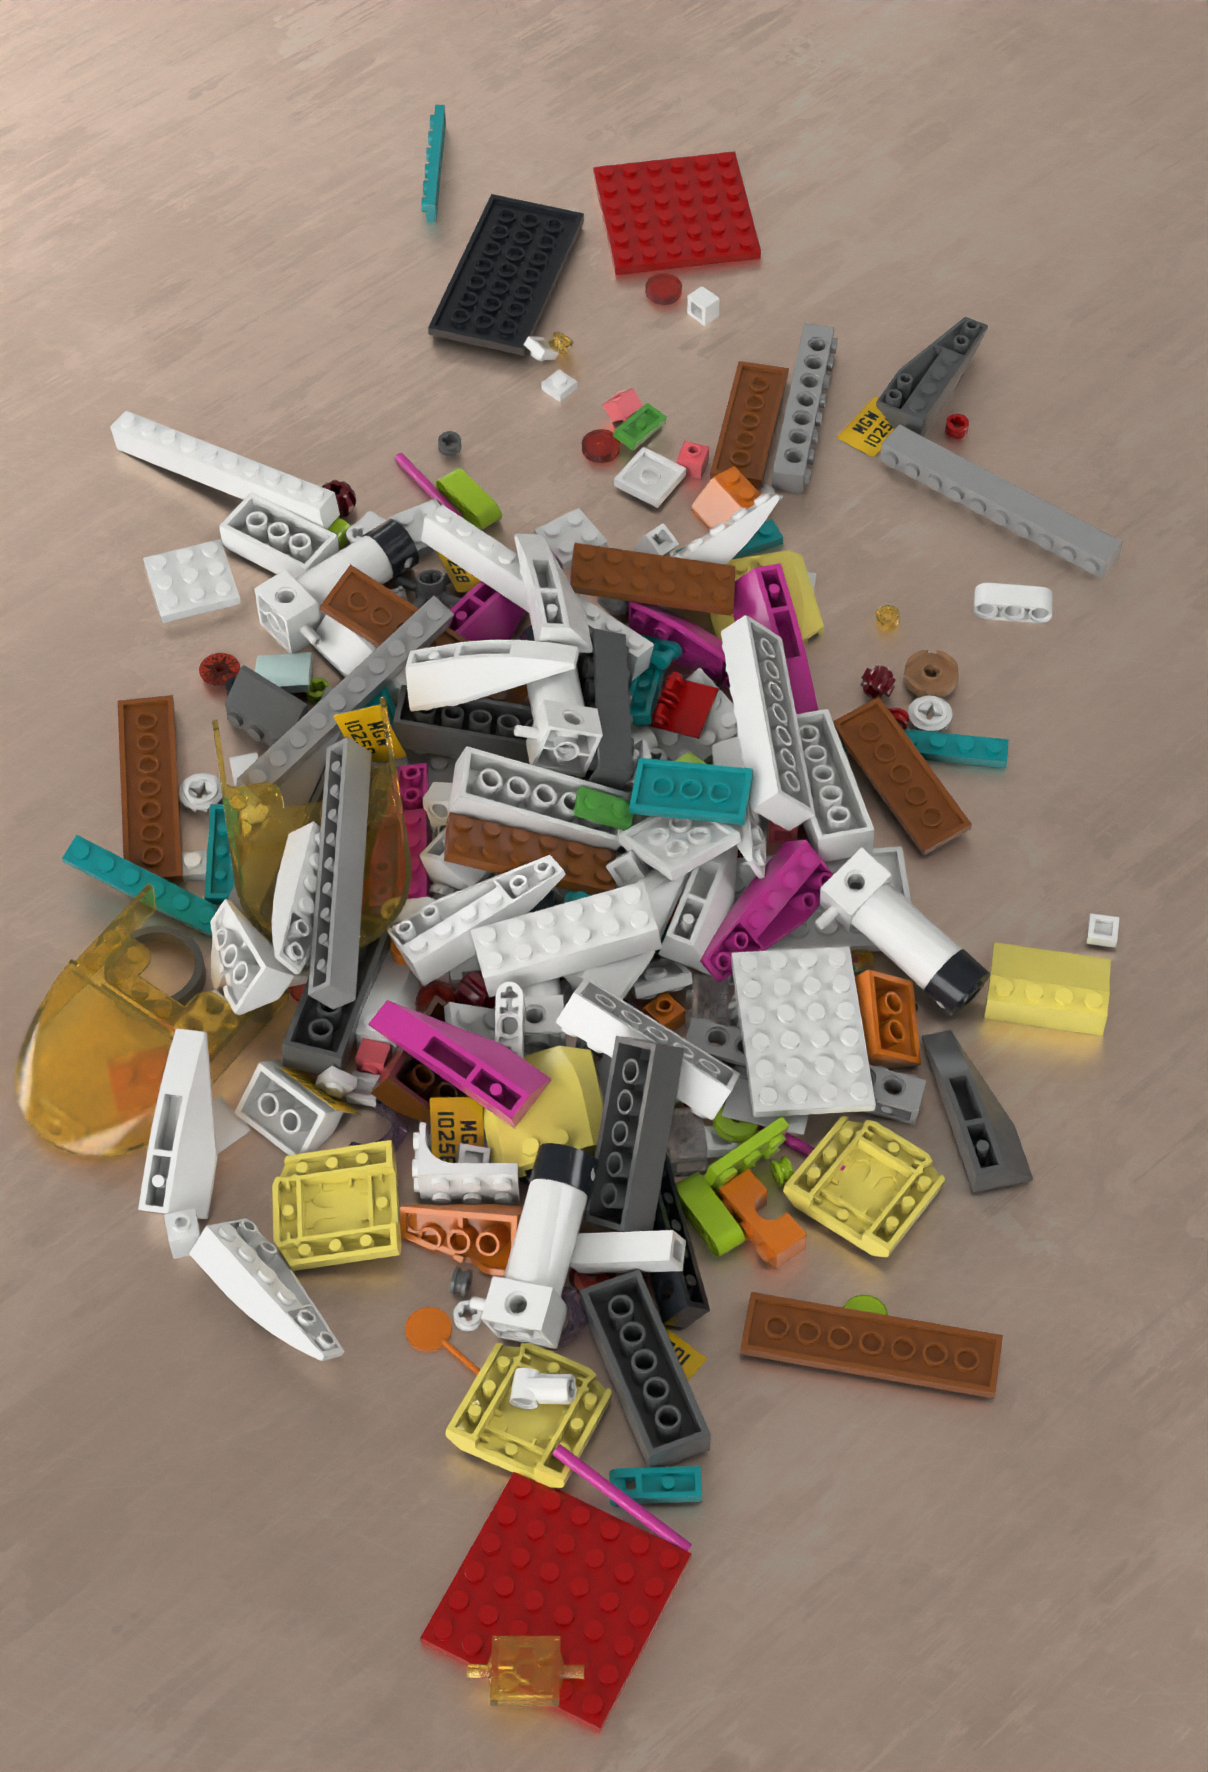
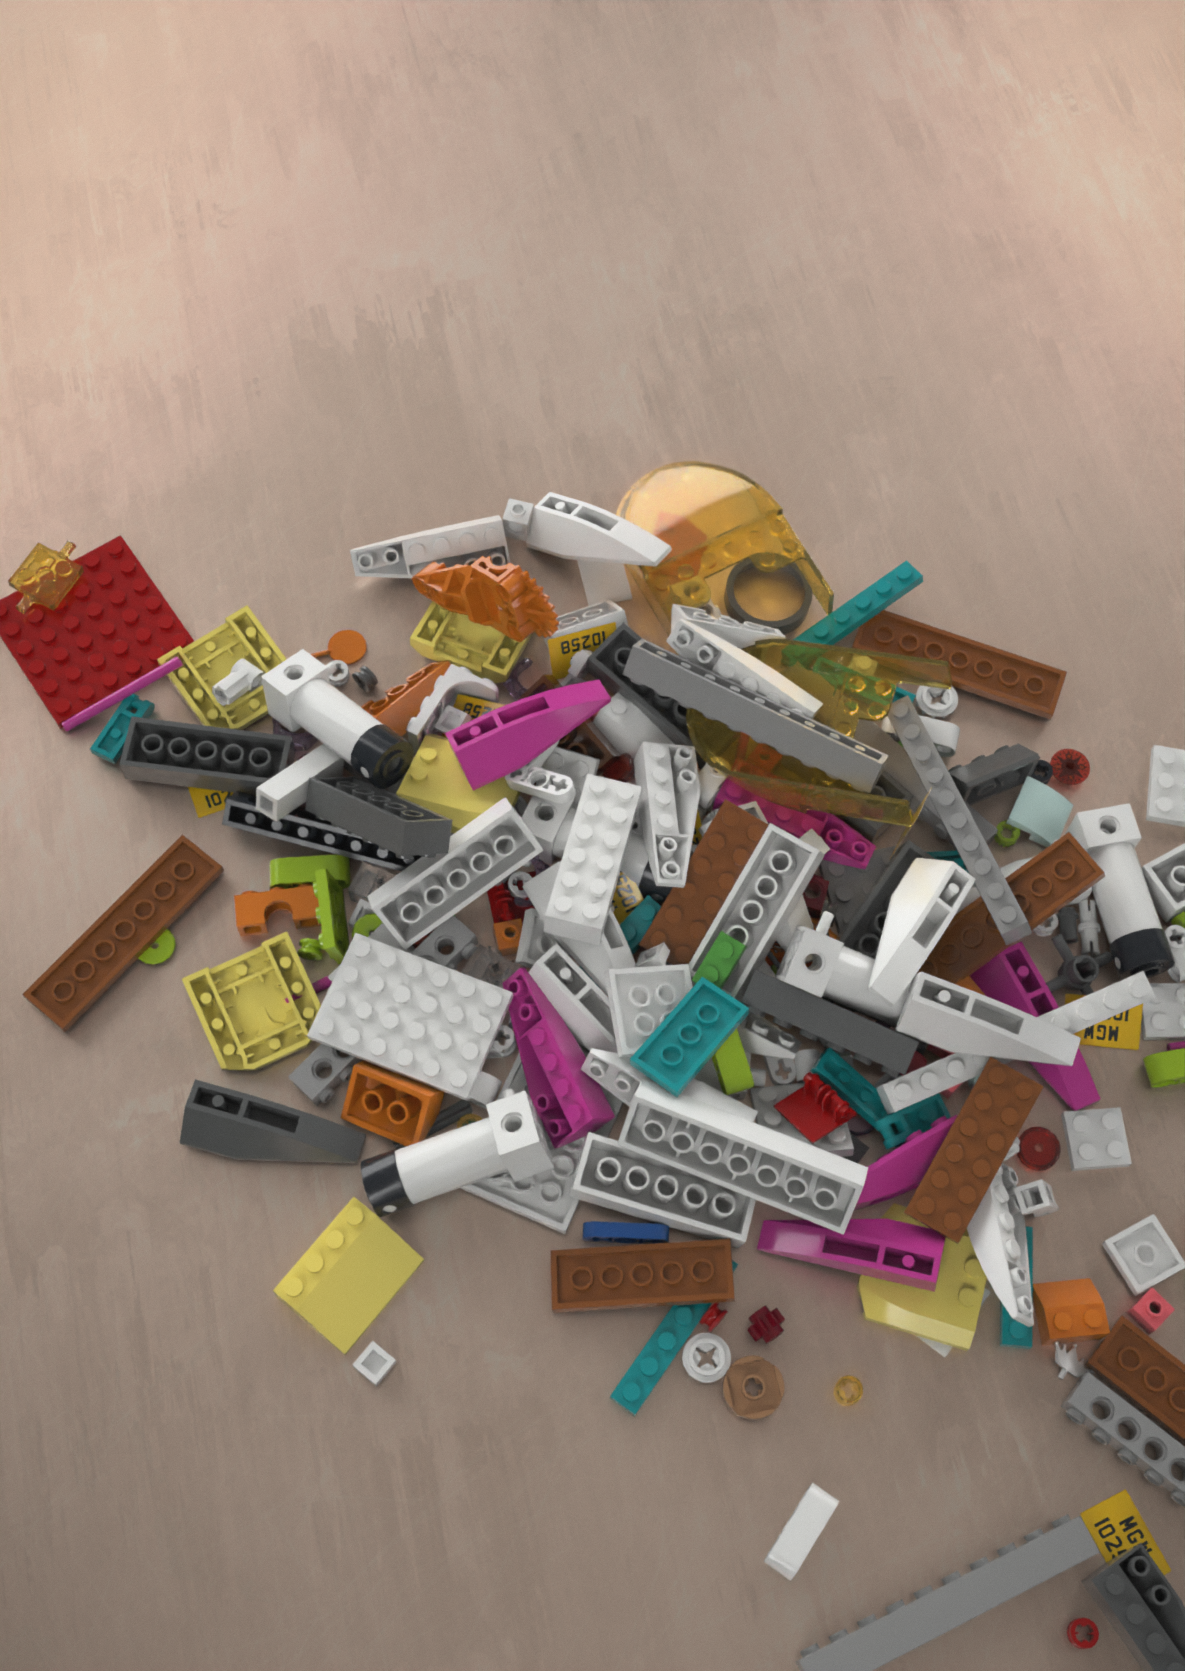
camera: 115 degrees right, 10 degrees up
none -> orange connector [412,556,559,642]
none -> blue beam [582,1221,669,1244]

